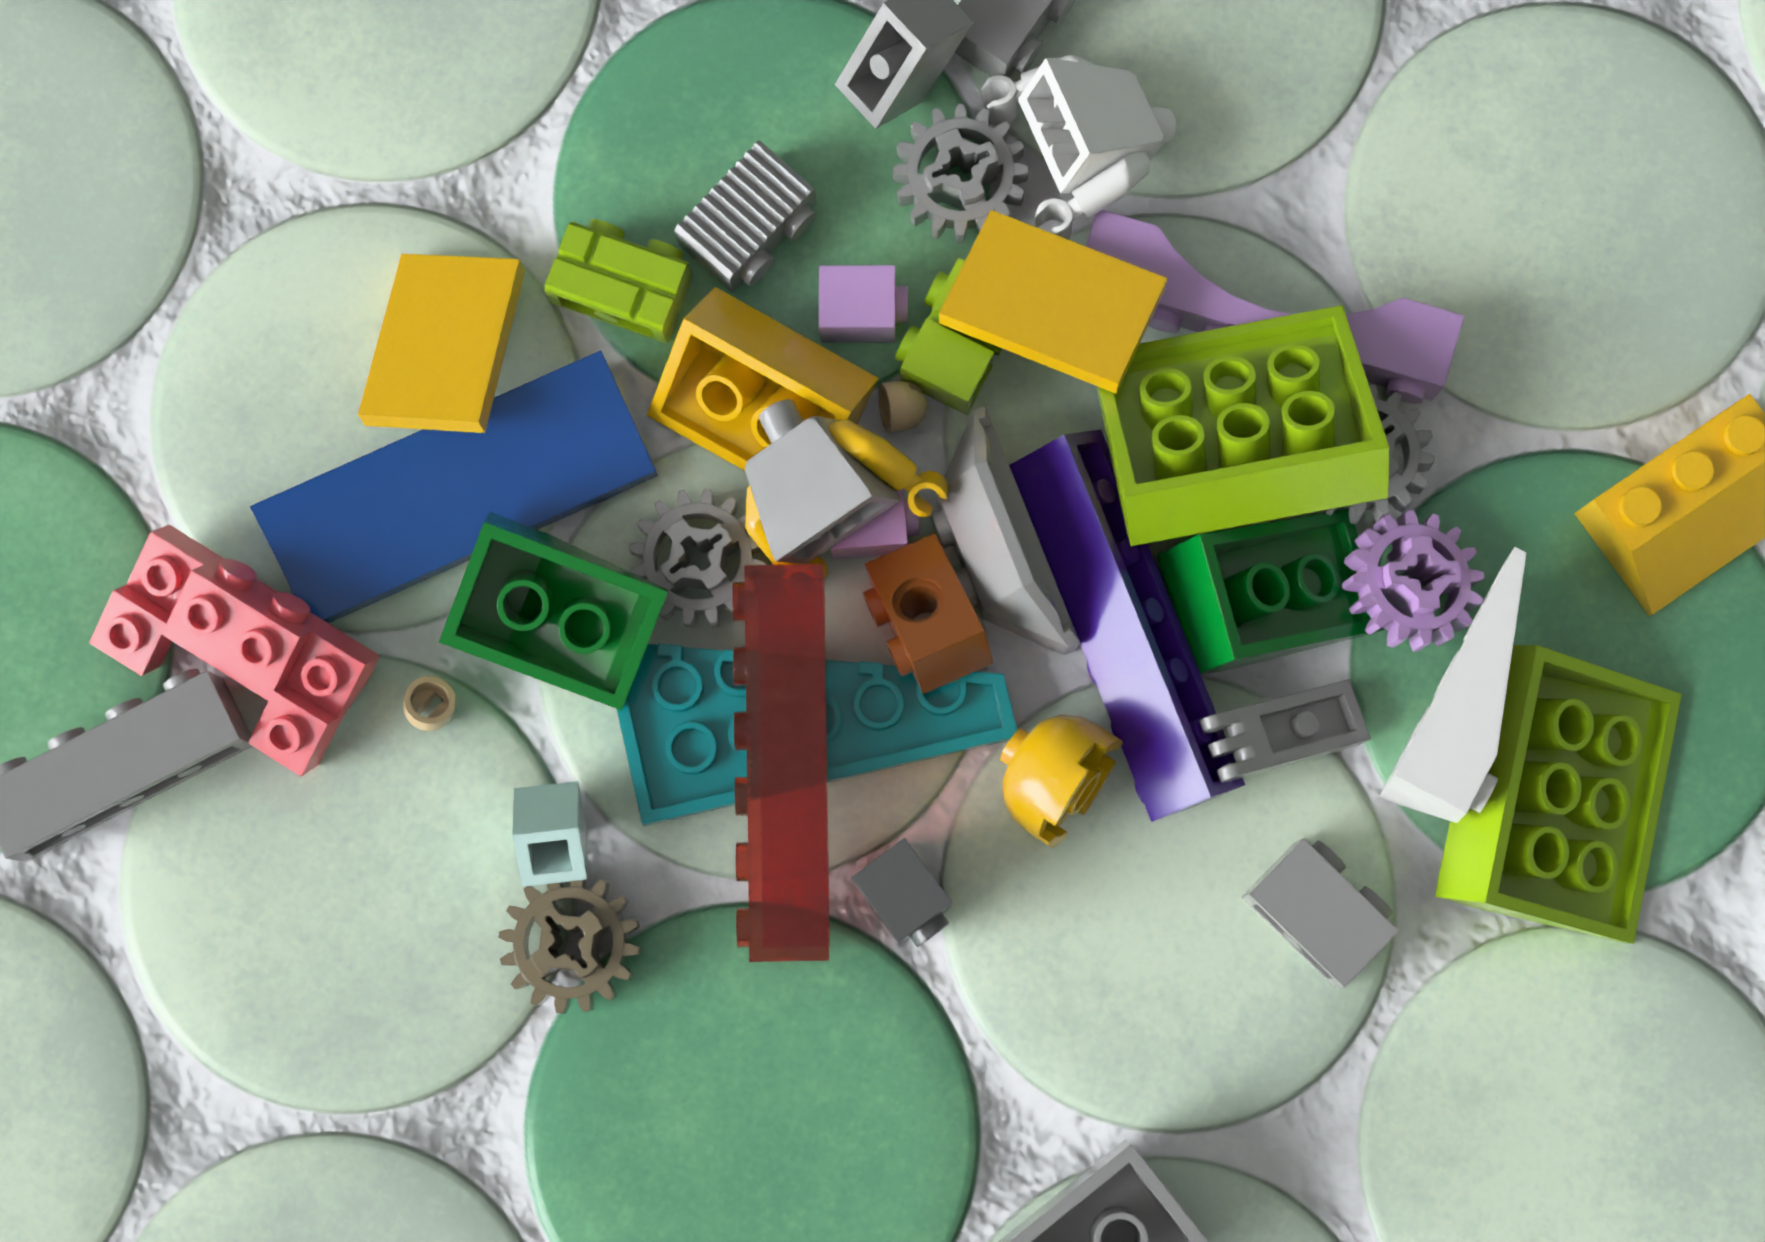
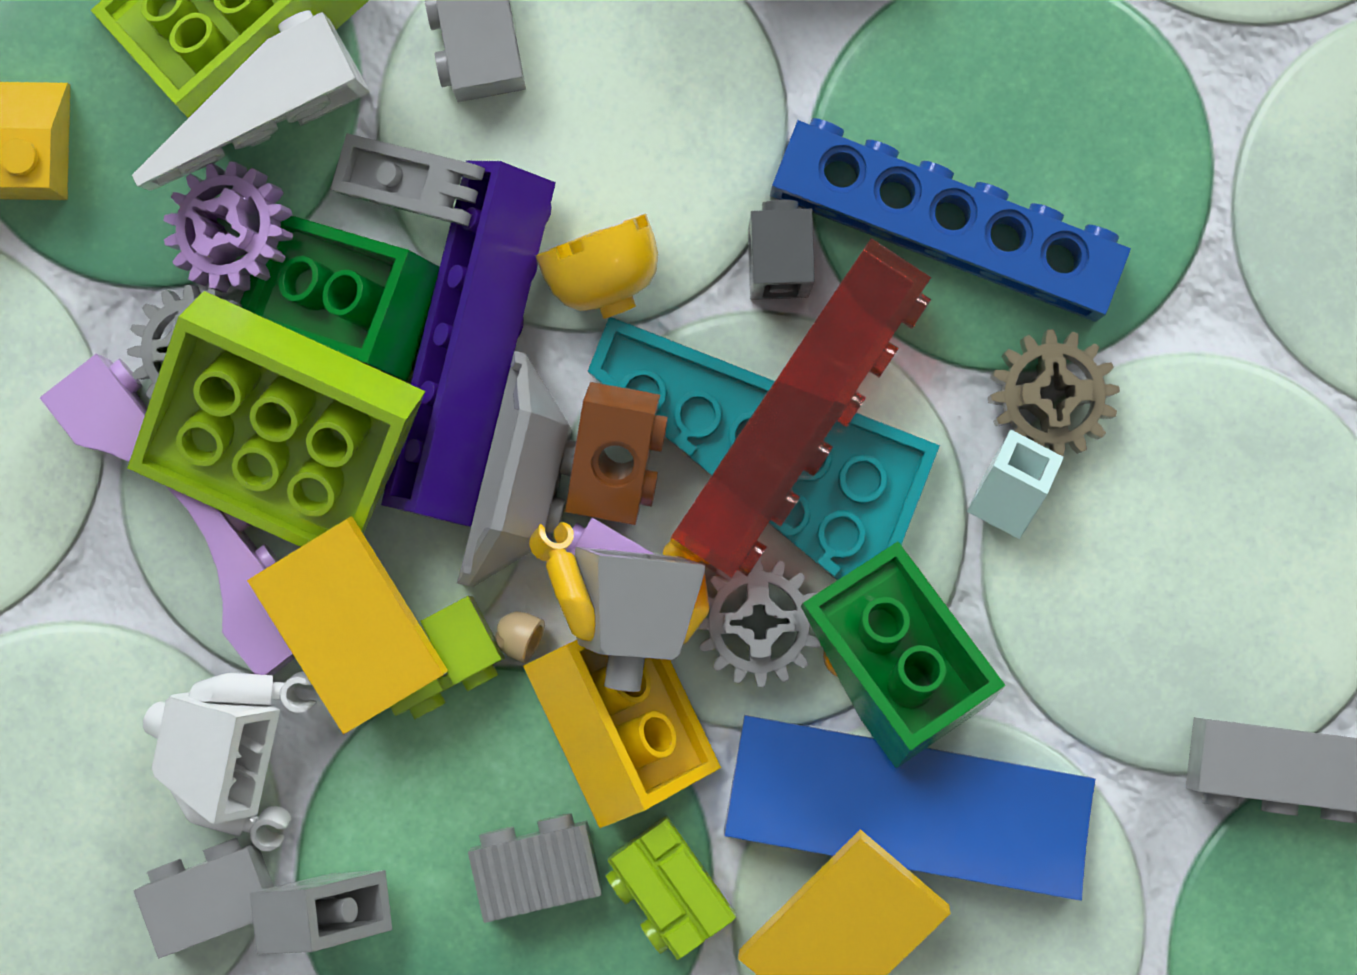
camera: 150 degrees left, 5 degrees up
coral bracket [89,524,380,776] -> none
tan hinge [403,676,456,732] -> none
lavender brick [819,265,908,343] -> none
light grey gear [893,104,1029,243] -> none
none -> blue brick [770,118,1131,322]

